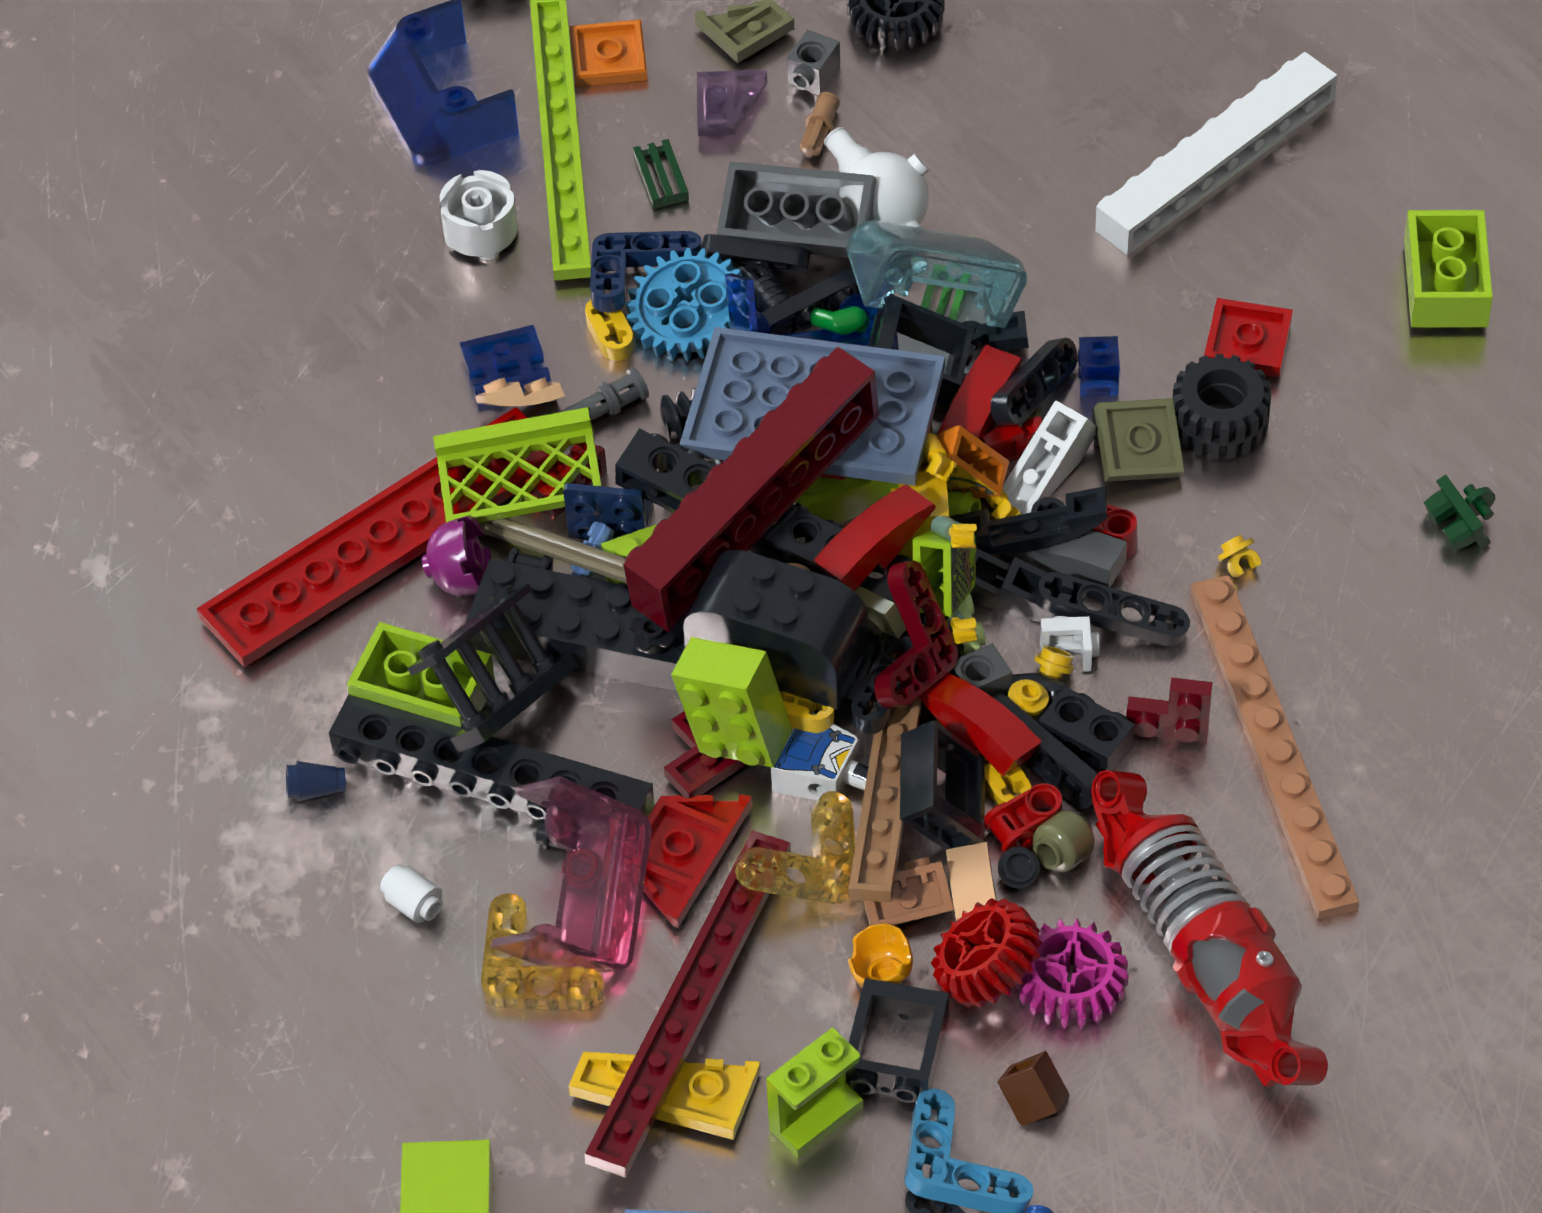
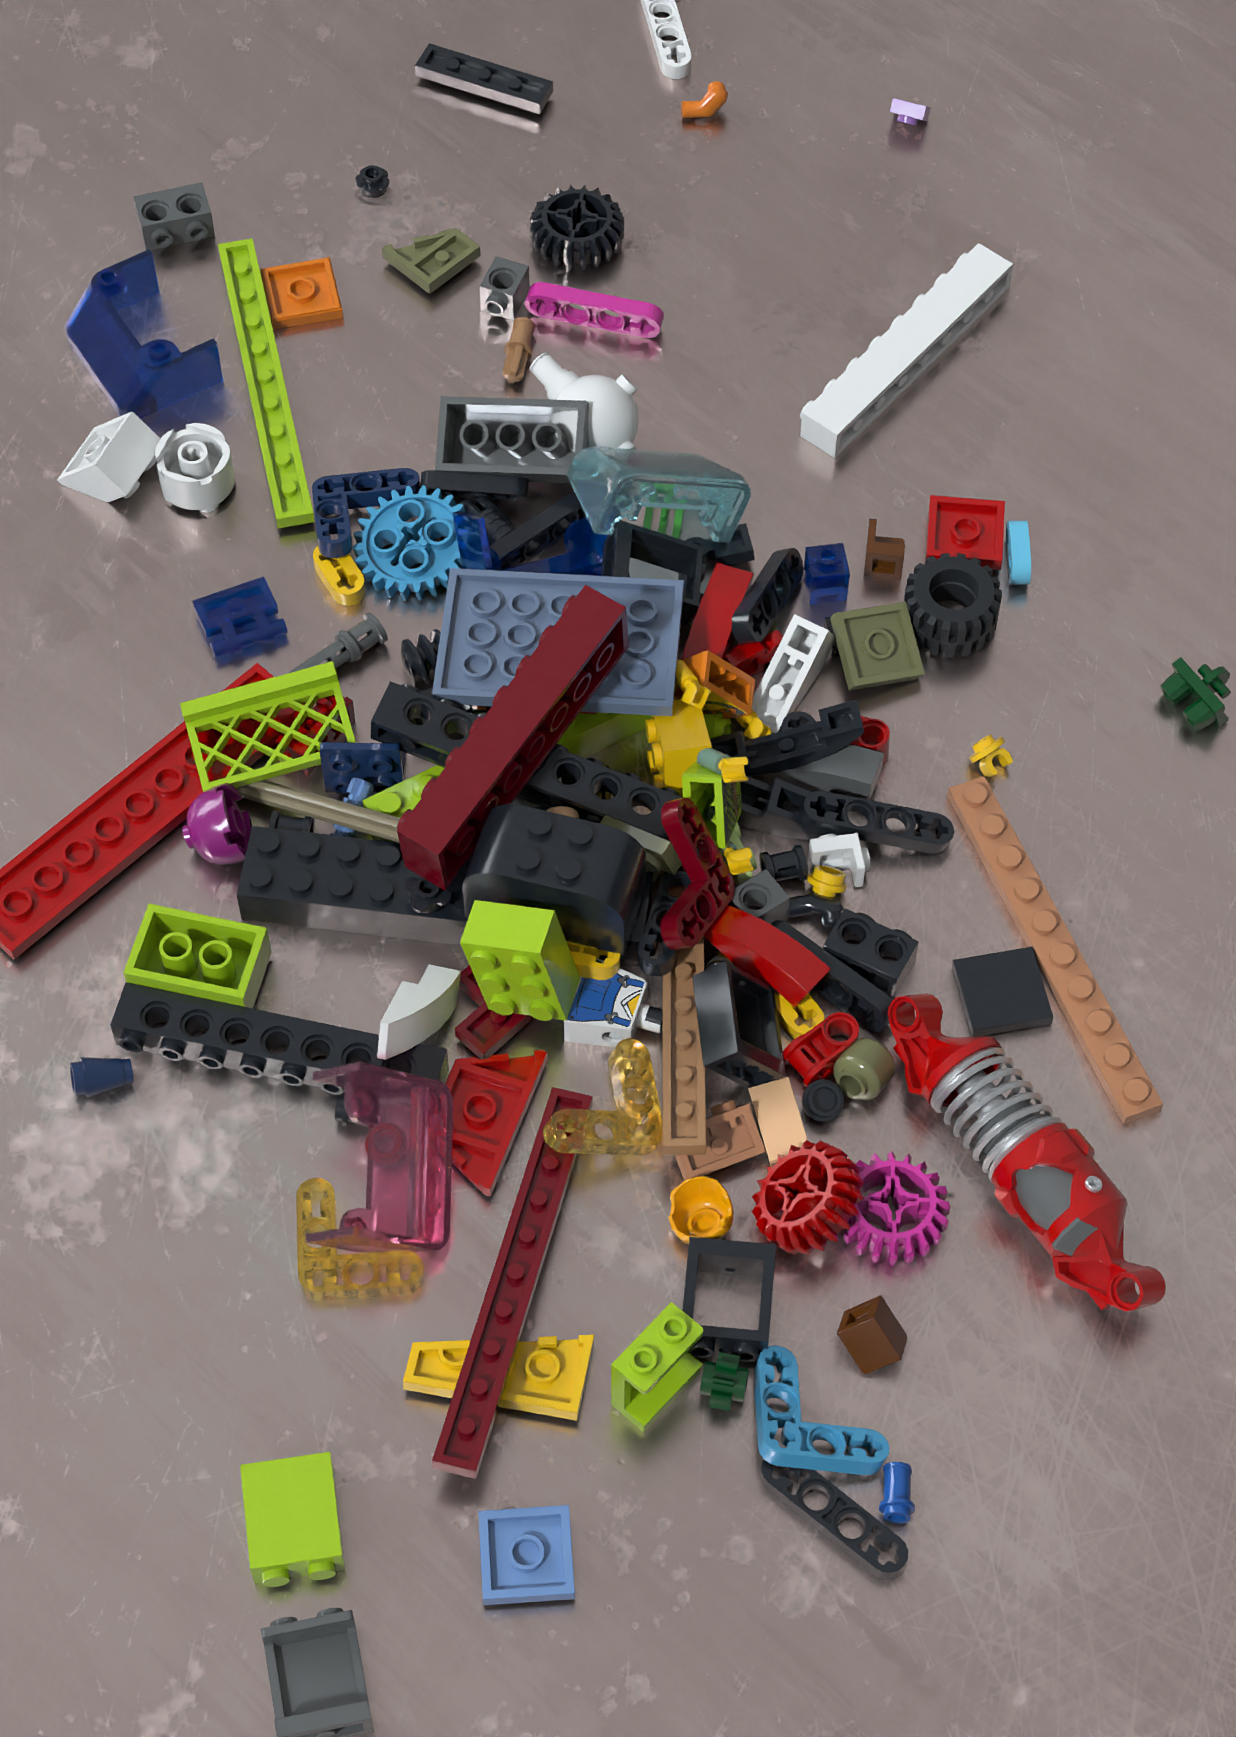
camera: 10 degrees left, 5 degrees up
white brick [380,865,443,923] -> none
black fence [407,583,578,753] -> none
light nougat slope [475,377,565,407] -> none
dark green tile [633,139,689,209] -> none
clear purple wing [697,69,768,136] -> none
green arm [810,306,870,335] -> none
red slope [813,484,936,592] -> none
yellow plate [1007,679,1049,721] -> none
dark red plate [1126,677,1213,743] -> none
lime brick [1404,210,1493,327] -> none
none -> white slope [57,411,160,503]
none -> white slope [377,964,461,1060]
none -> dark pink beam [525,282,664,338]
none -> dark green gear [699,1352,749,1411]
none -> black bush [759,845,808,882]
none -> reddish brown panel [864,518,905,579]
none -> black tile [952,947,1054,1037]
none -> medium azure beam [1005,521,1031,585]

